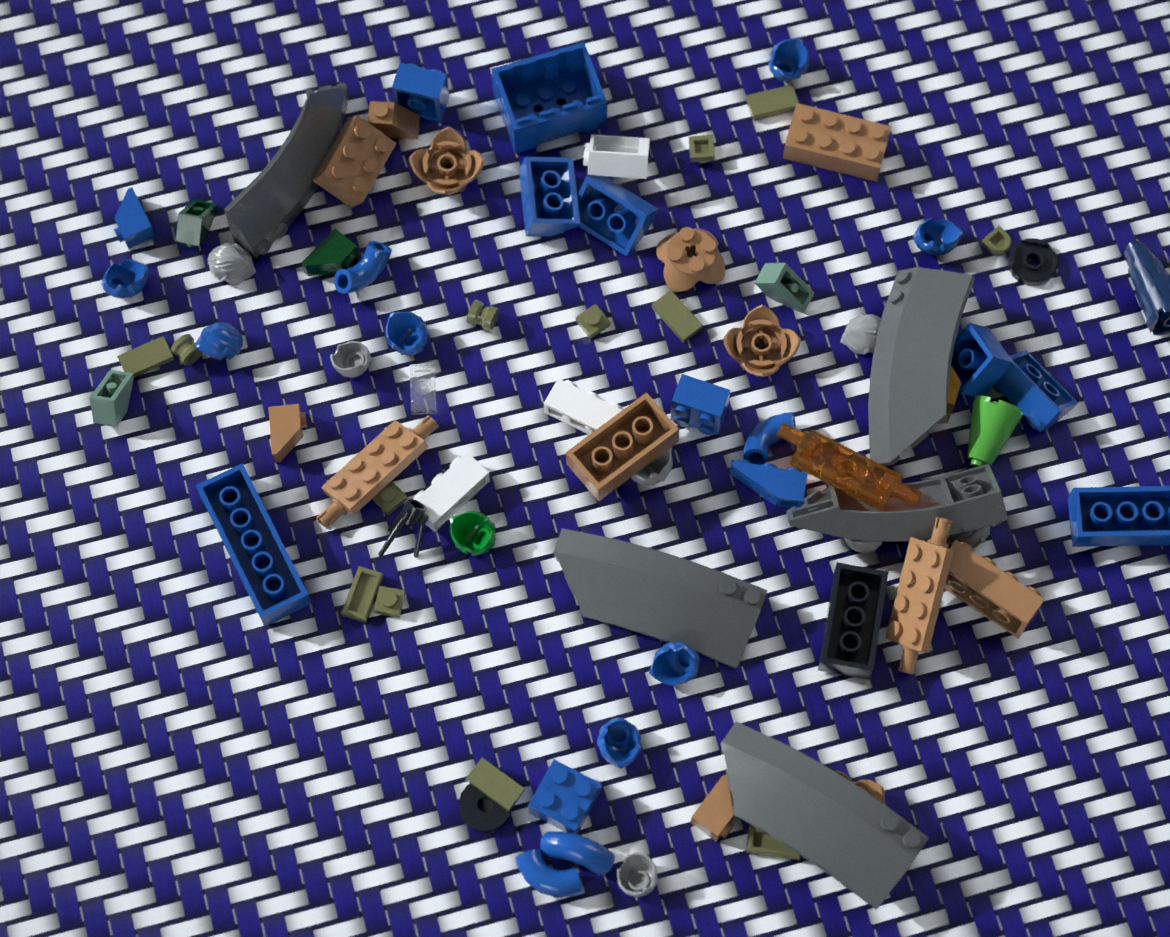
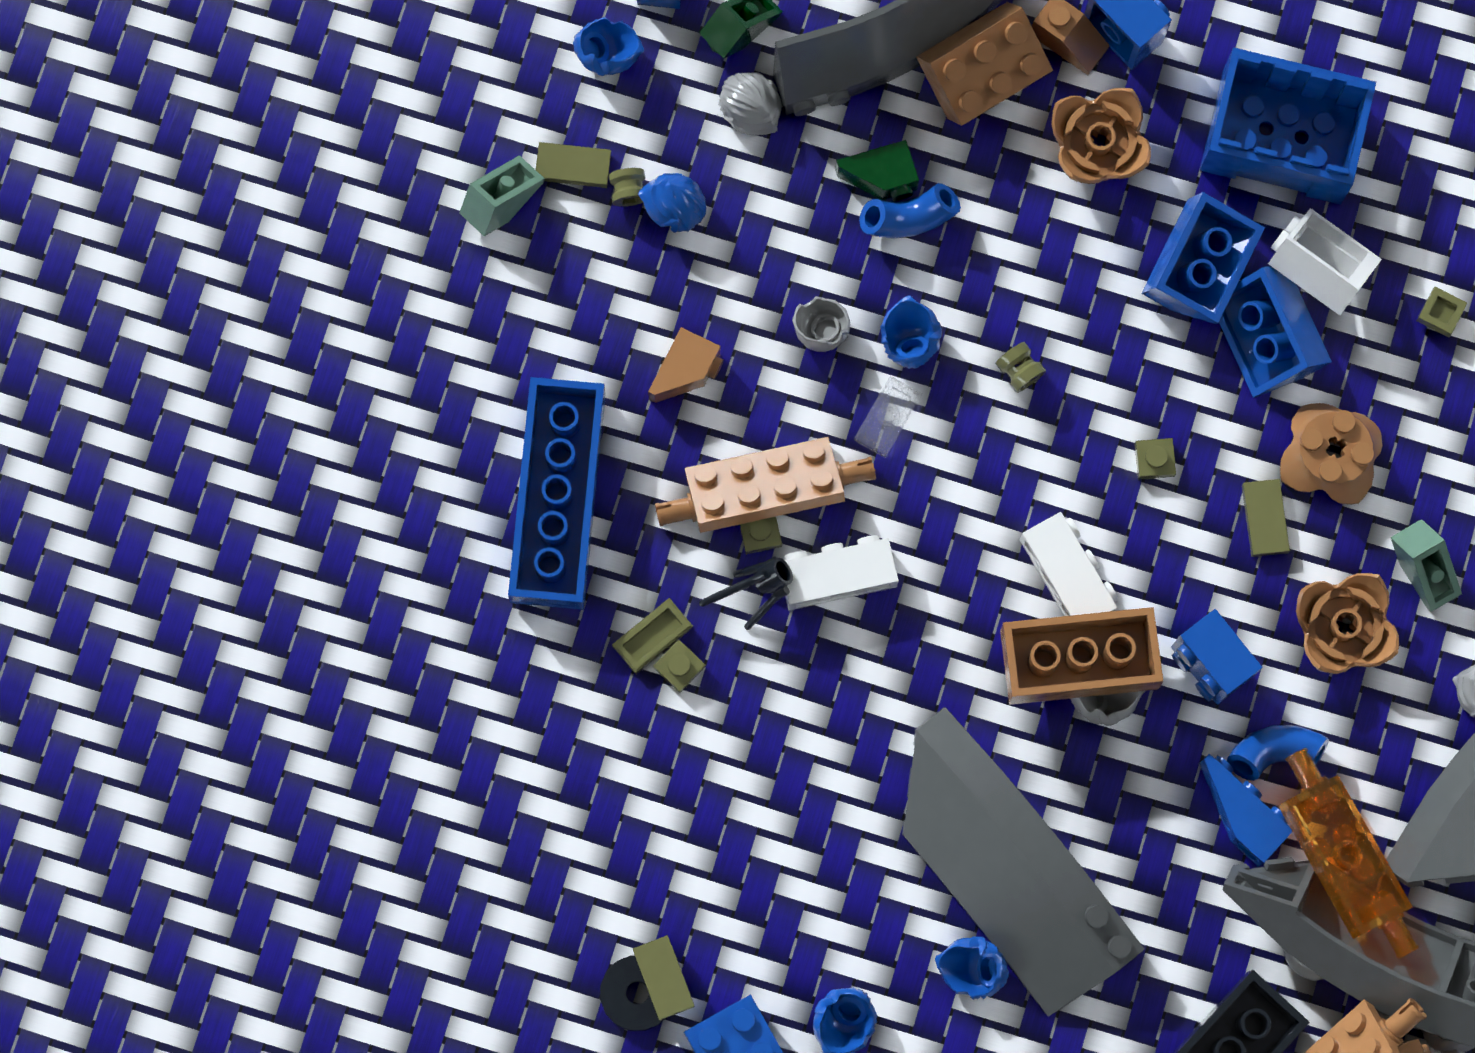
camera: 30 degrees right, 10 degrees up
green hair [450,511,496,556] -> none

